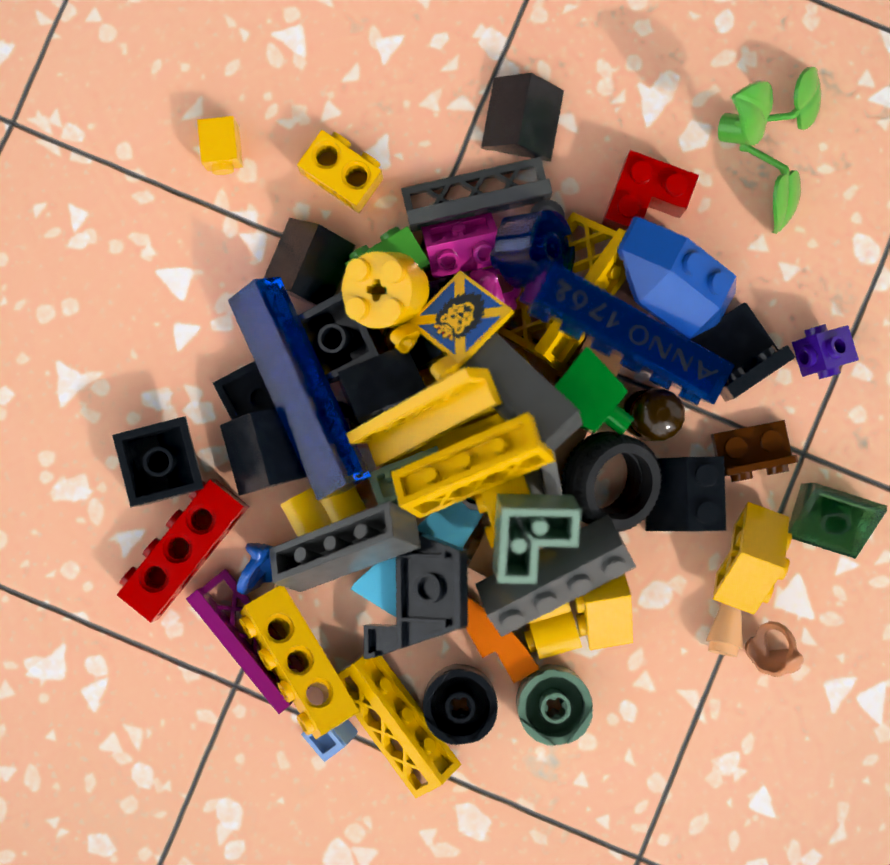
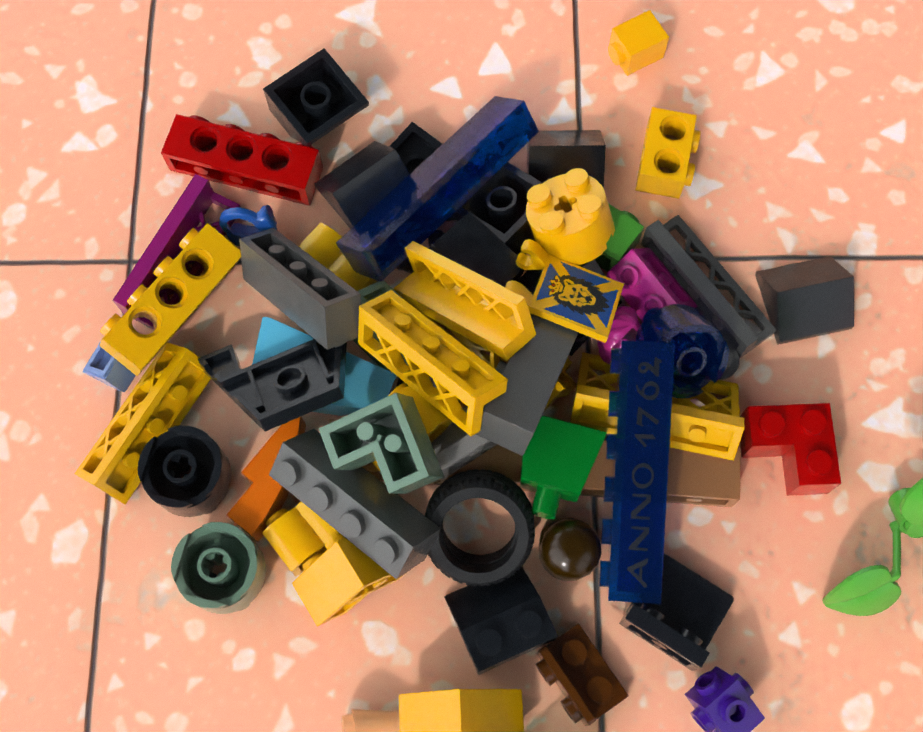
camera: 65 degrees right, 15 degrees down
blue wedge [617,217,737,339] -> none

